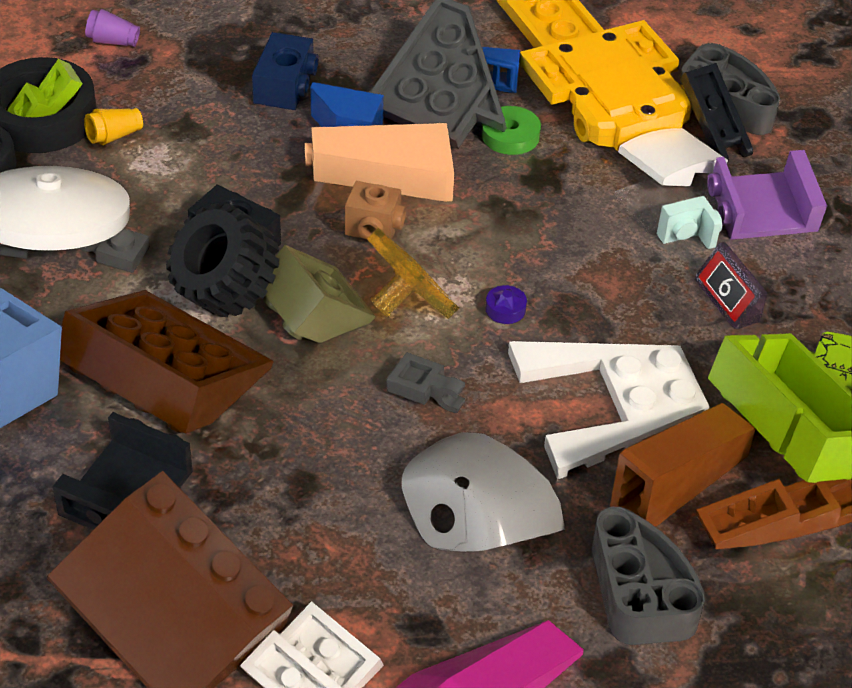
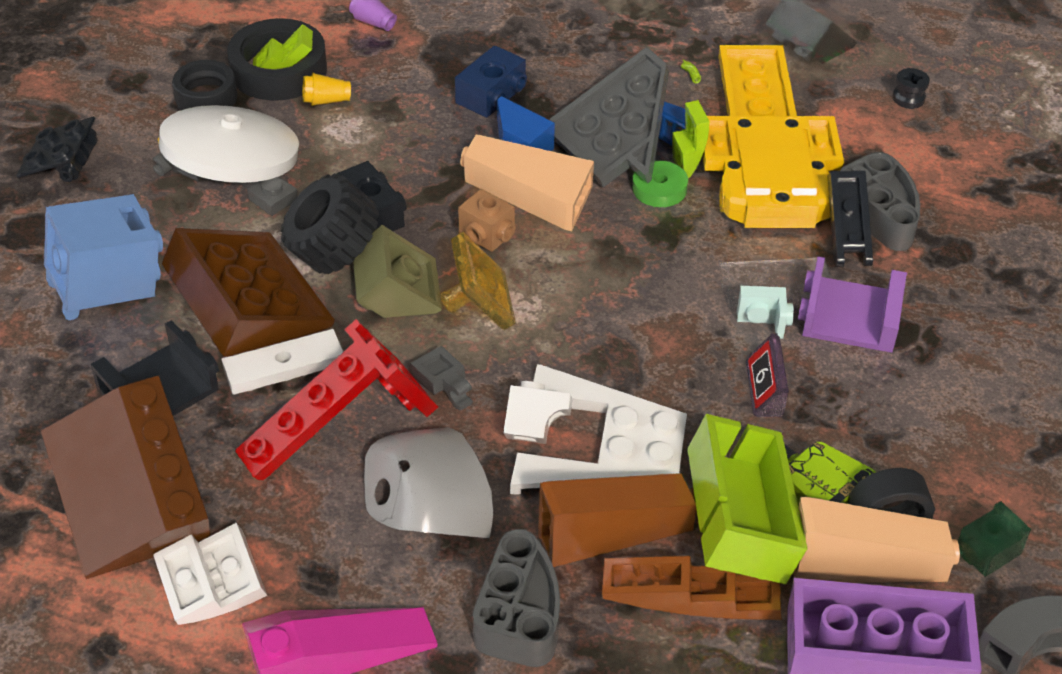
camera: 25 degrees right, 0 degrees up
dark purple tile [485,285,527,324] -> none
white slope [618,128,728,186] -> none
none -> white tile [221,329,343,395]
none -> red bracket [235,319,438,480]
none -> white brick [503,381,573,444]
none -> lime slope [672,100,710,178]
none -> lime leg [681,60,701,84]

